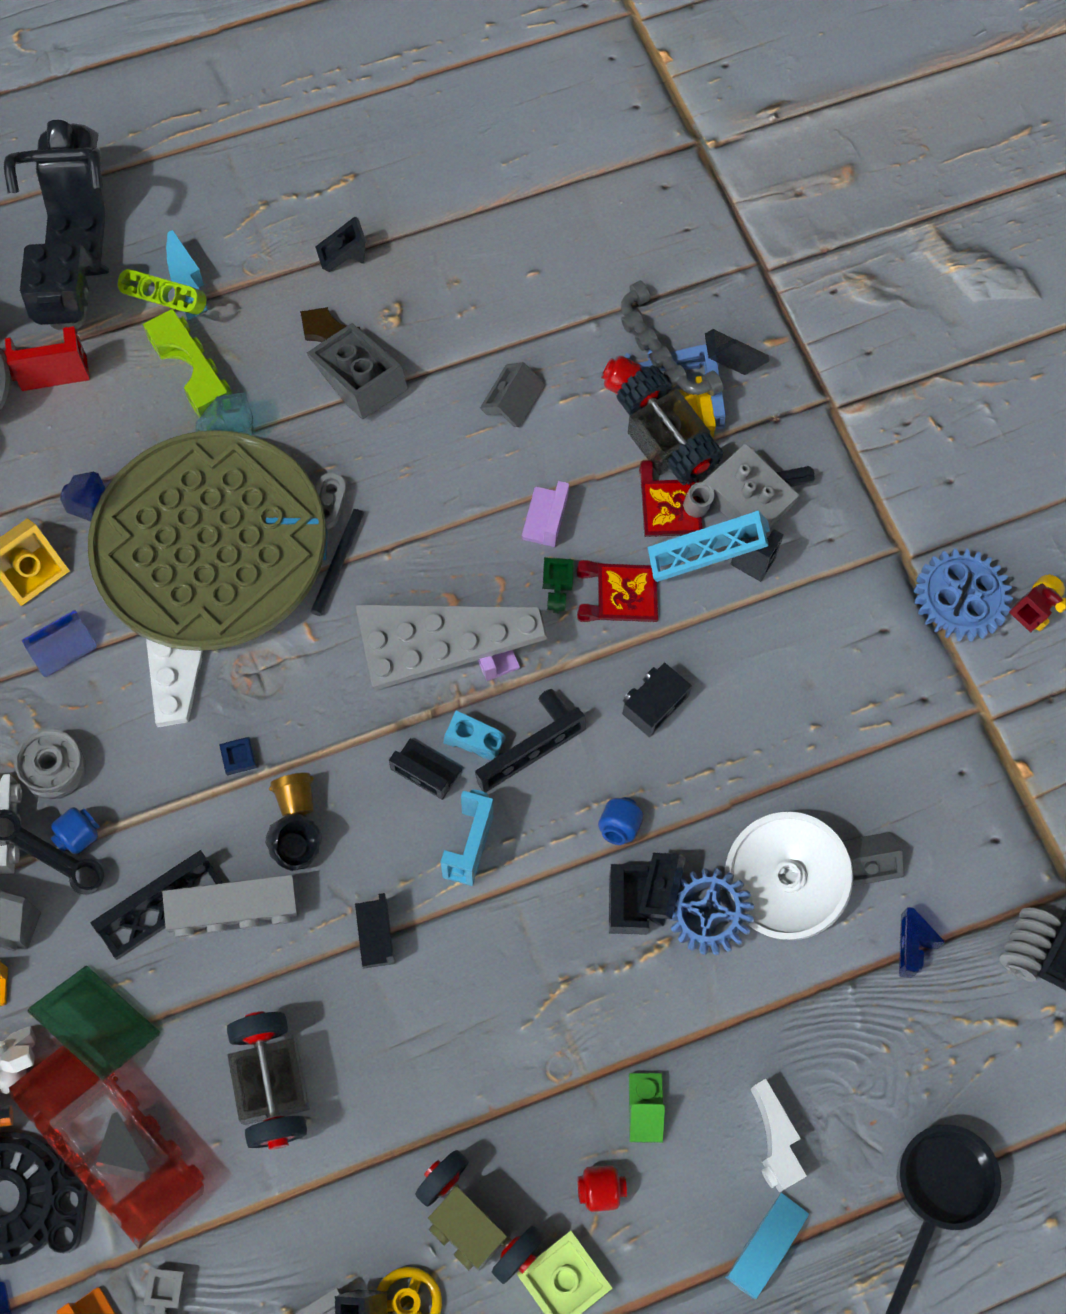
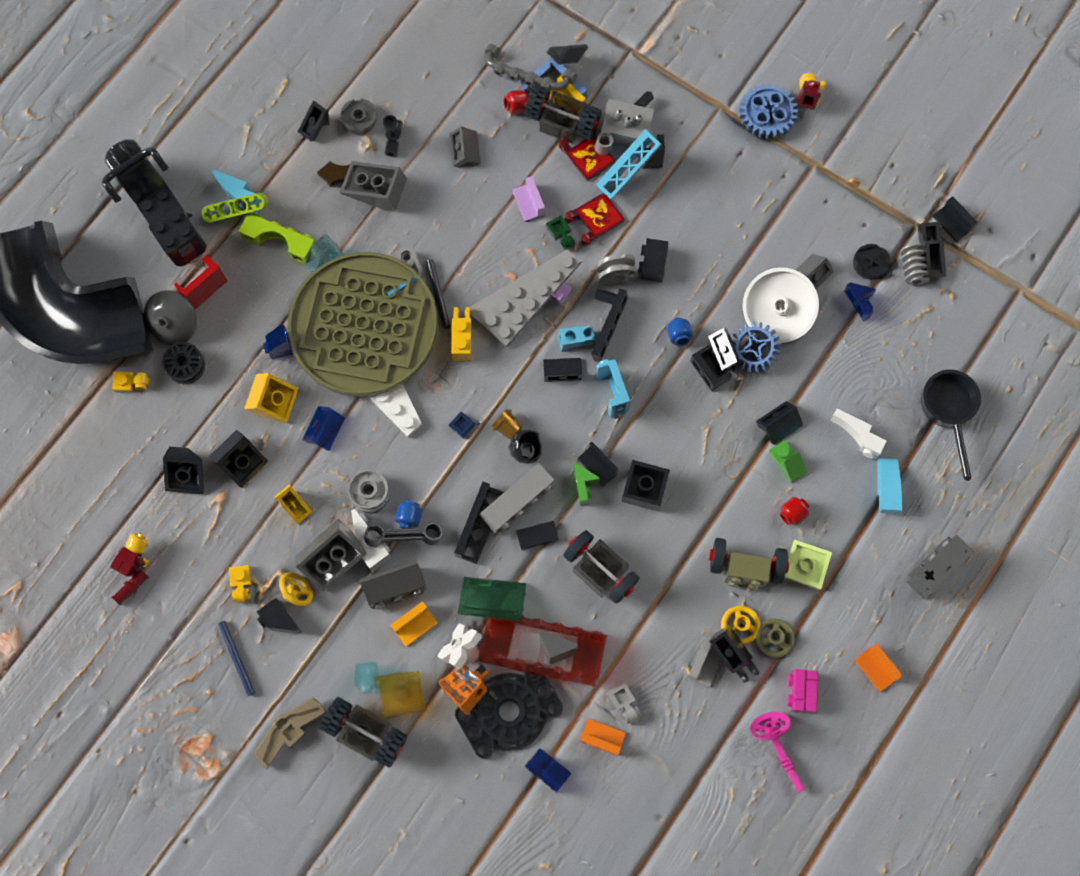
camera: 30 degrees left, 5 degrees up
none -> dark grey plate [341,99,377,135]
none -> black bar [383,115,403,157]
none -> yellow hinge [451,307,472,361]
none -> black tile [516,521,559,550]
none -> bright green slope [573,463,600,506]
none -> light grey wheel [597,254,638,286]
none -> black brick [621,460,670,512]
none -> black panel [756,401,803,445]
none -> black tile [853,244,891,280]

